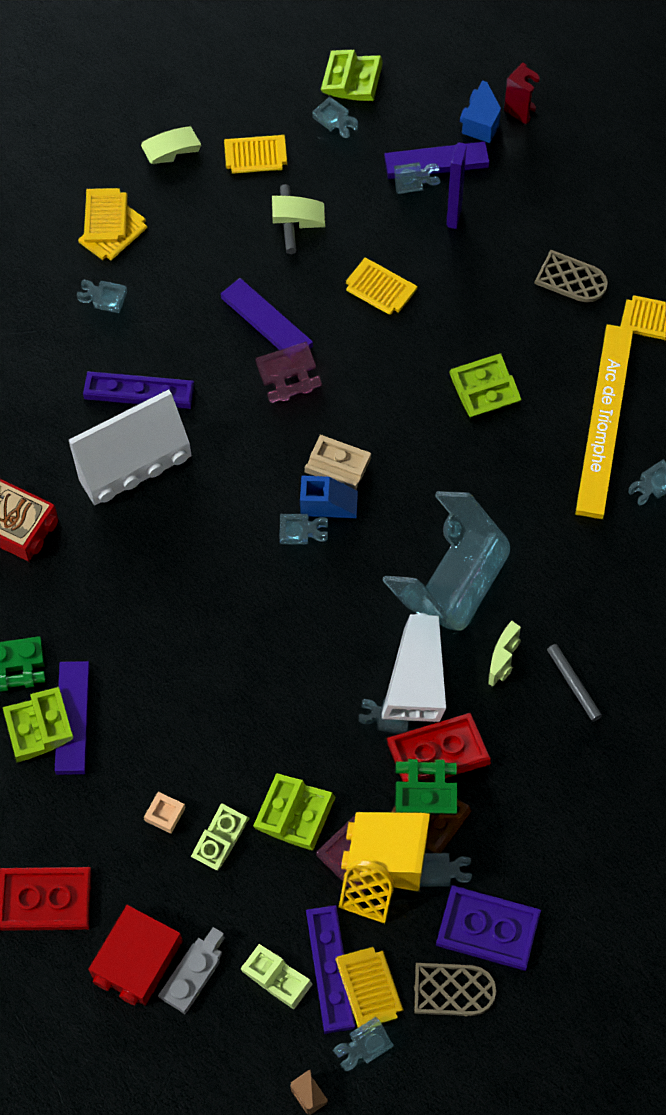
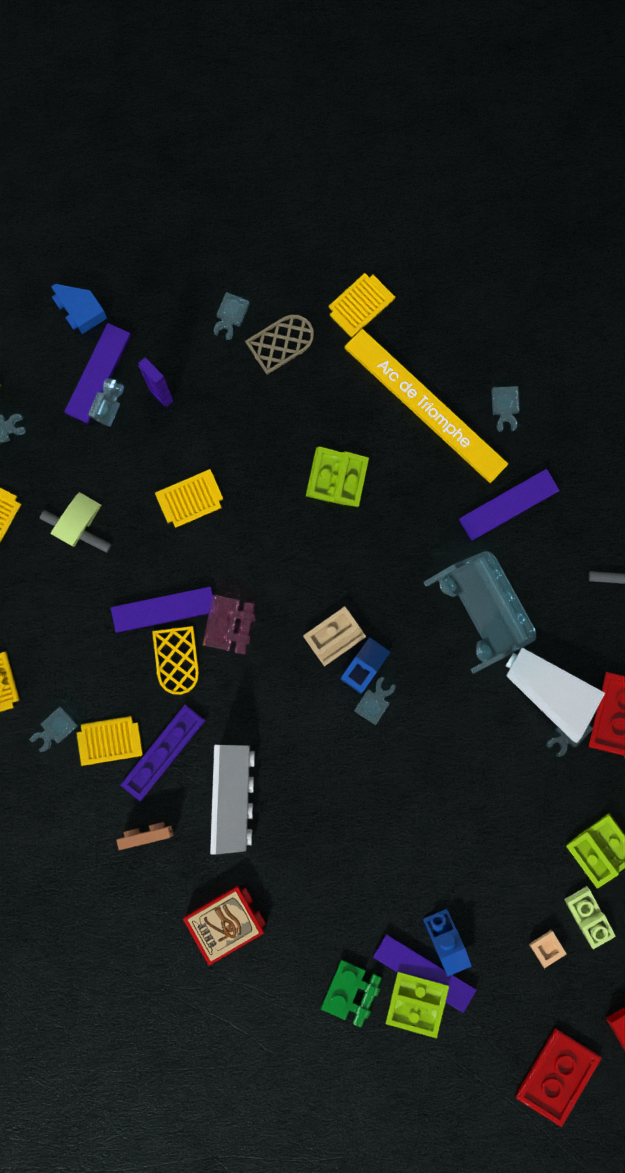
camera: 60 degrees left, 20 degrees up
yellowish green slope [489,621,521,686] -> none
dark red hinge [504,62,540,124] -> none
none -> yellow window [77,716,143,766]
none -> nougat plate [117,822,174,850]
none -> yellow window [152,626,199,695]
none -> clear light blue plate [214,292,250,340]
none -> blue slope [423,909,471,977]
none -> dark purple tile [459,469,559,541]

